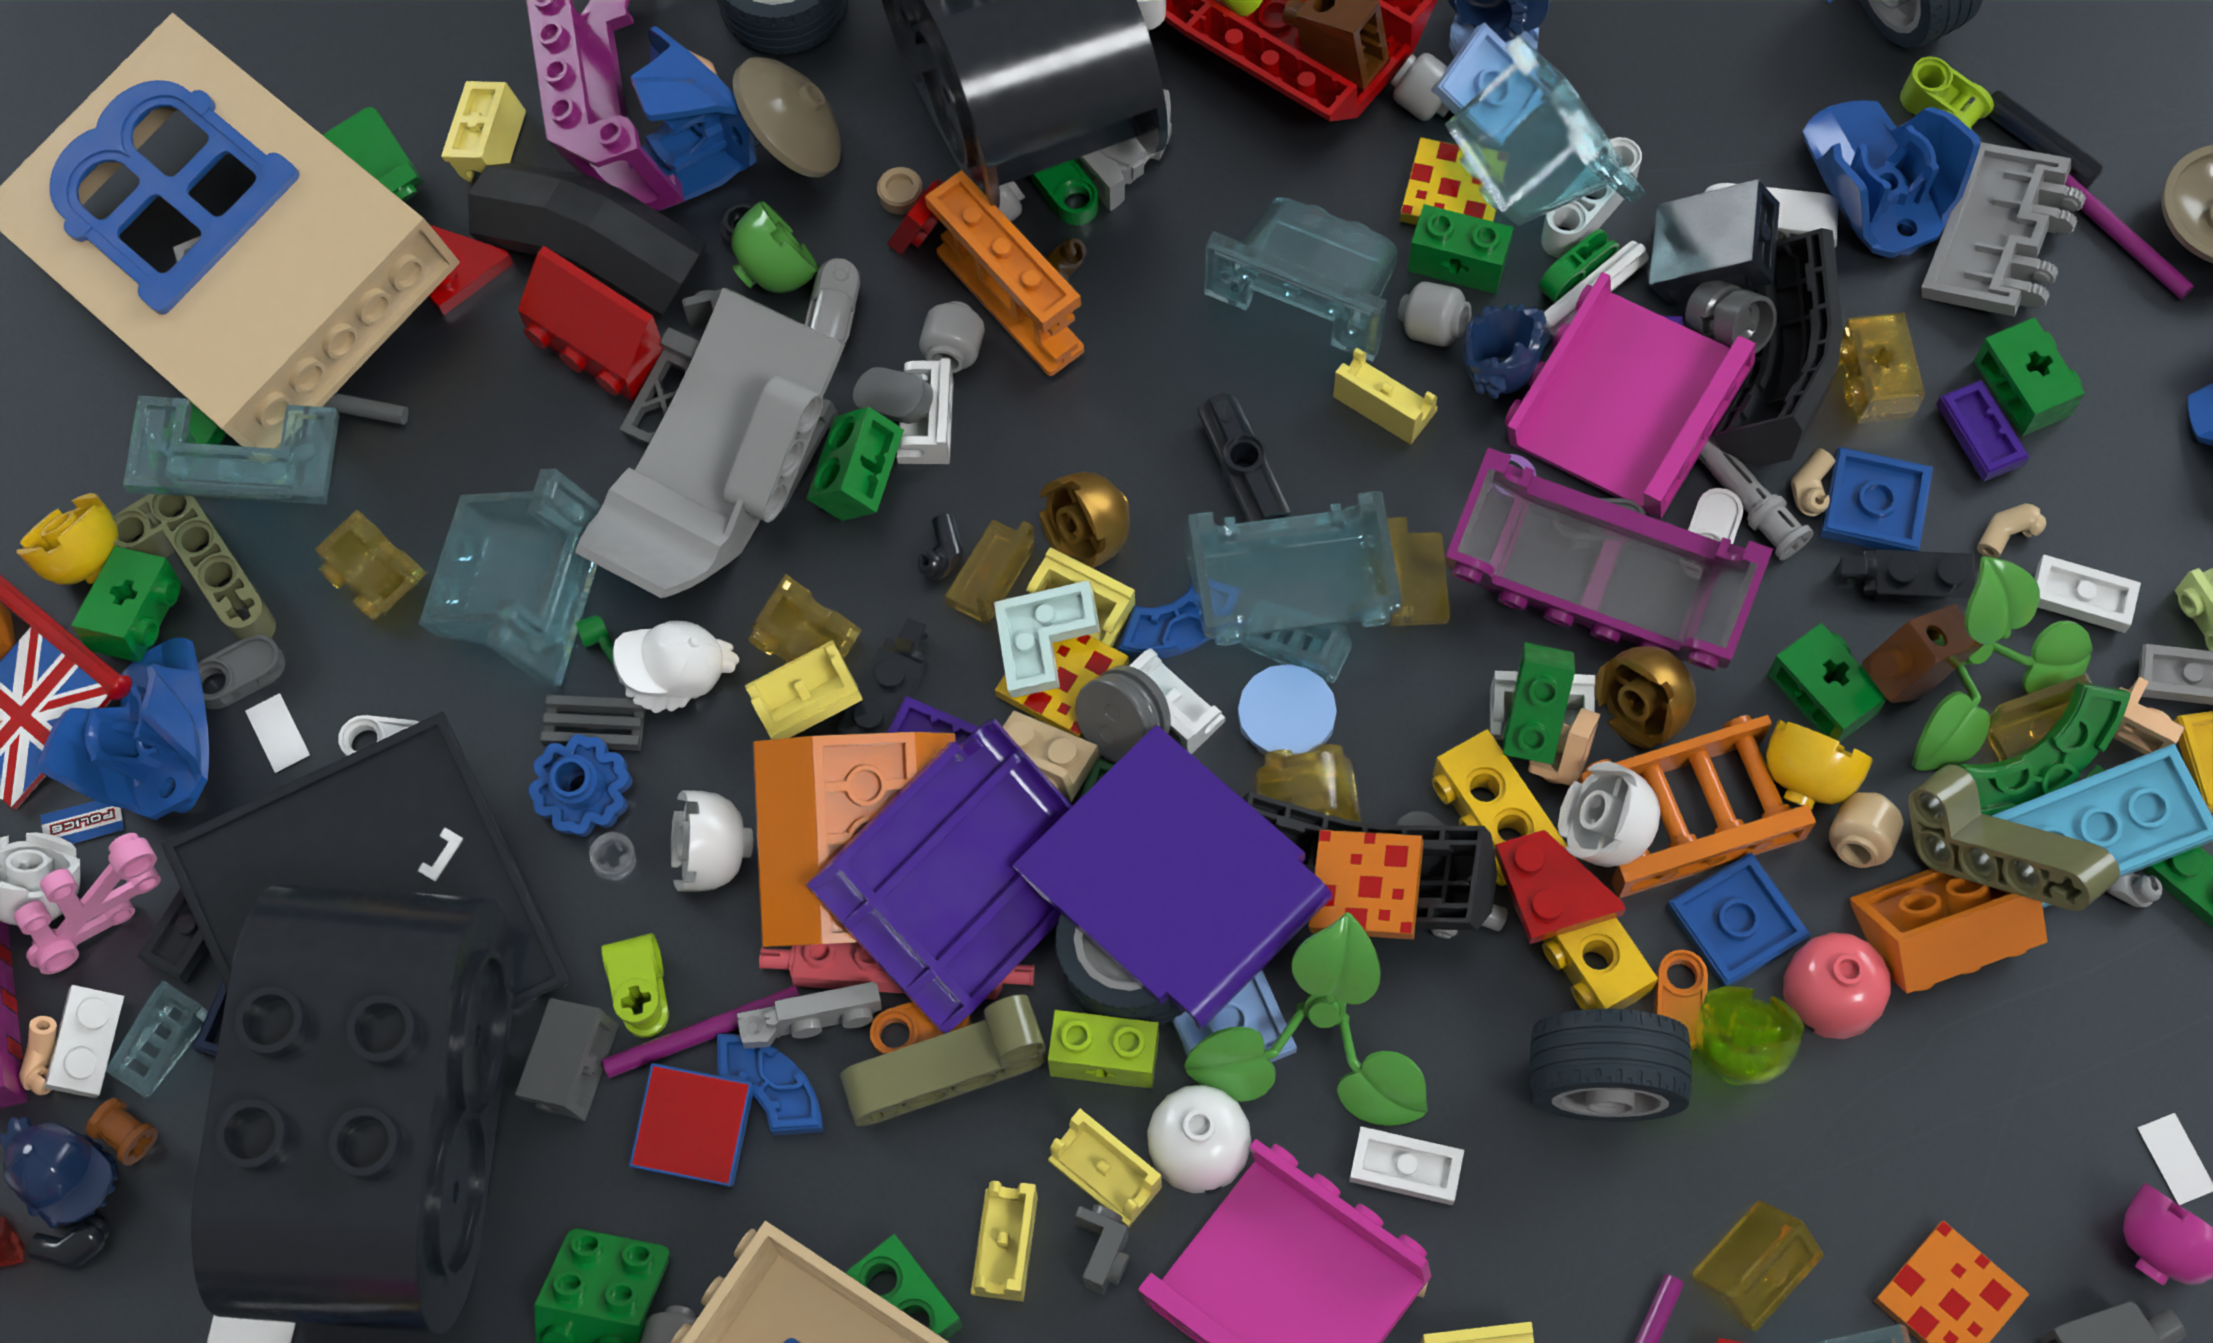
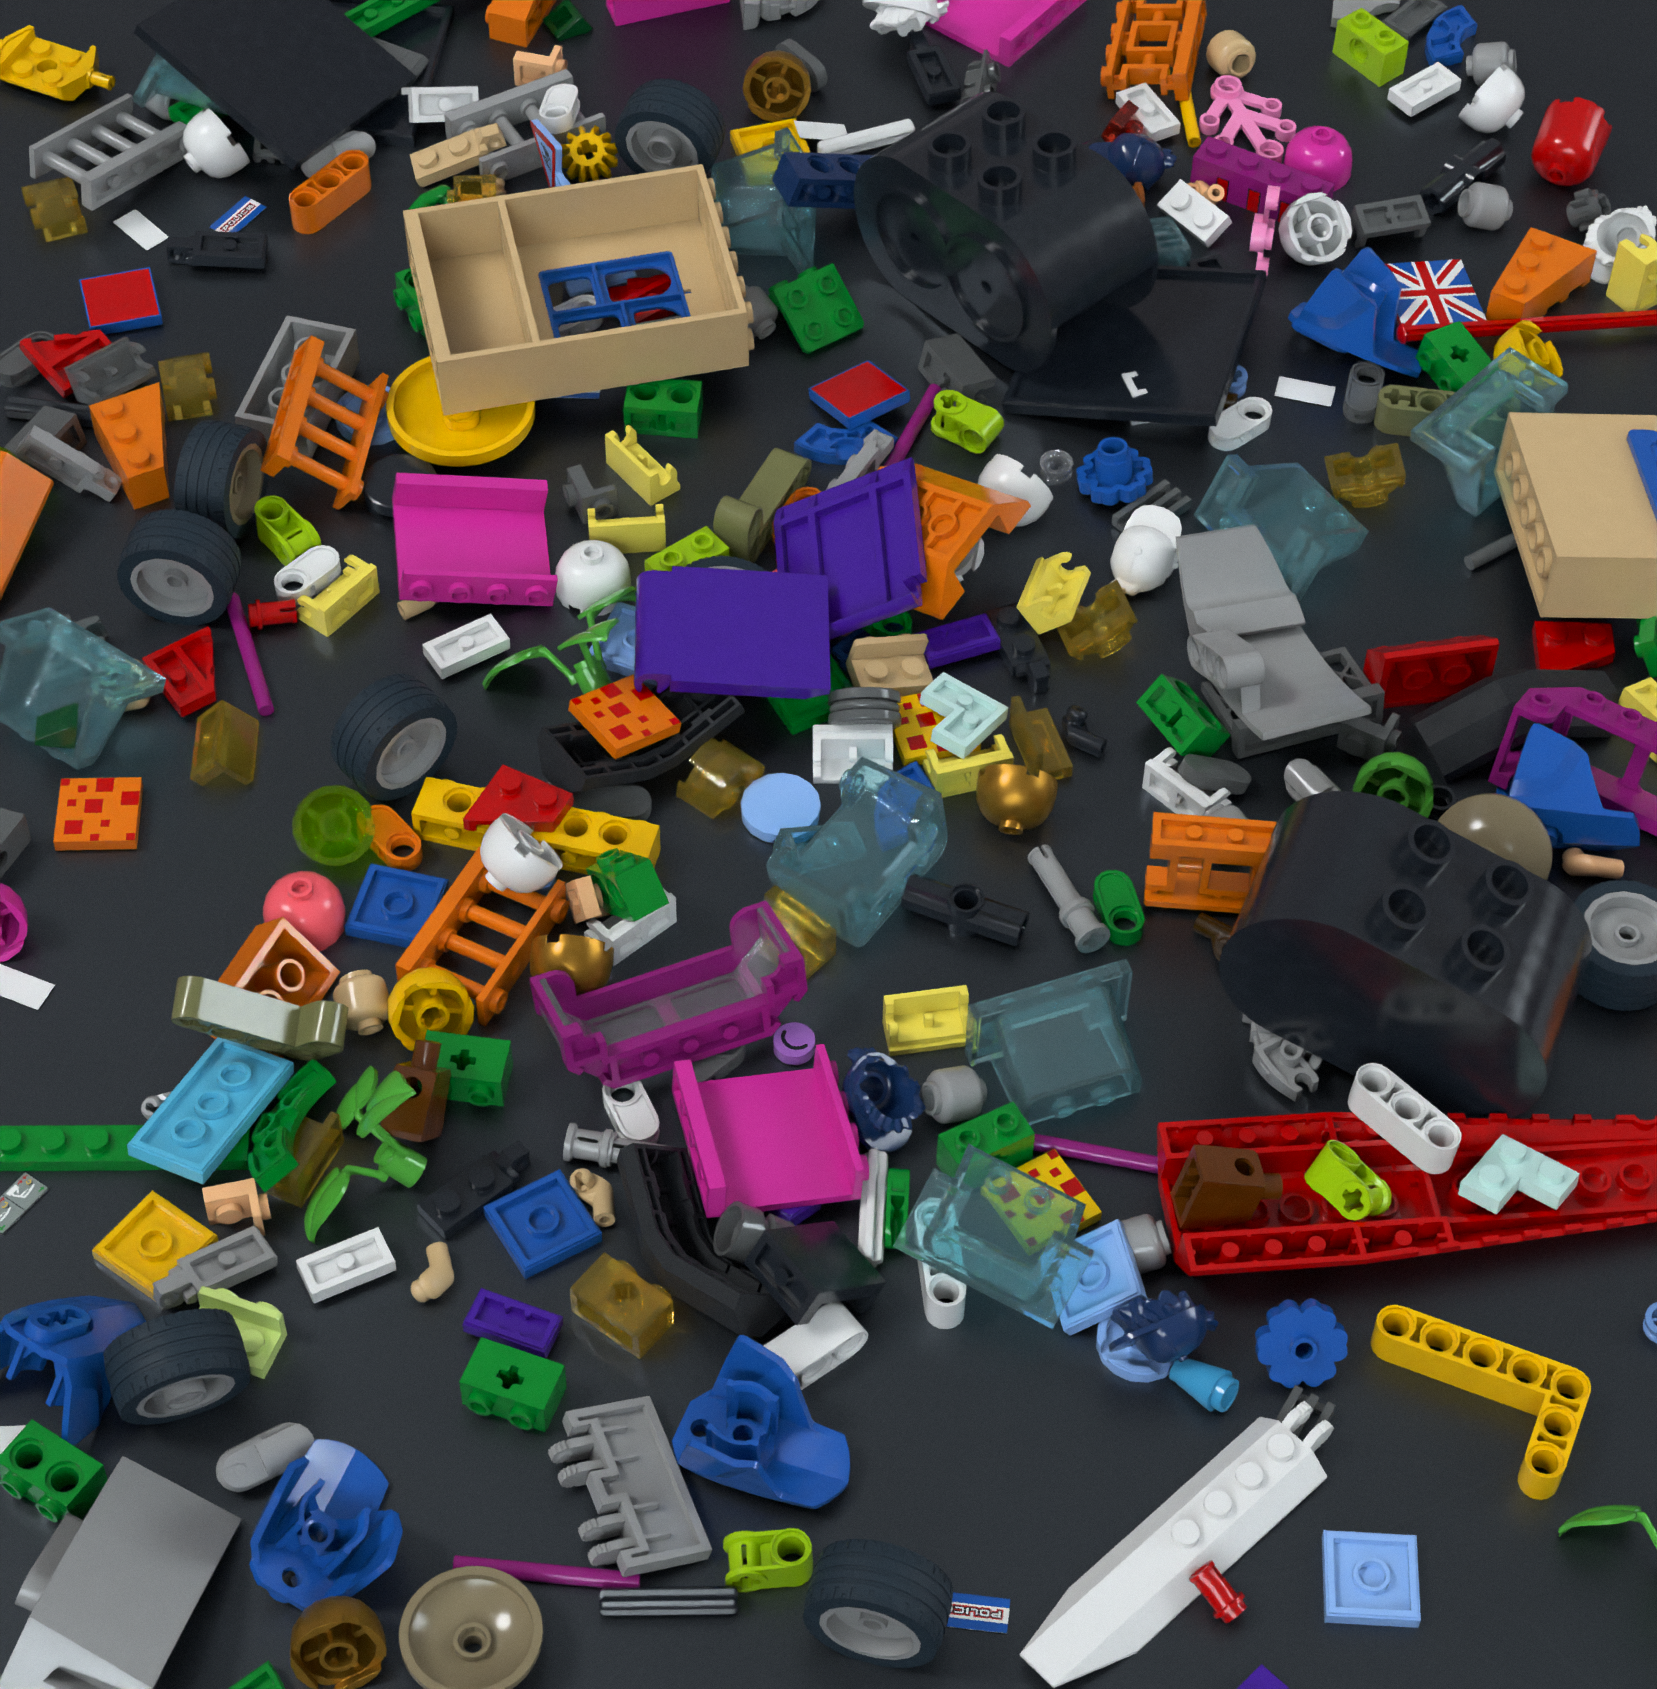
camera: 130 degrees right, 15 degrees down
none -> light grey pin [1028,845,1110,953]
none -> magenta bar [1033,1133,1158,1174]
none -> green piece [1093,870,1145,946]

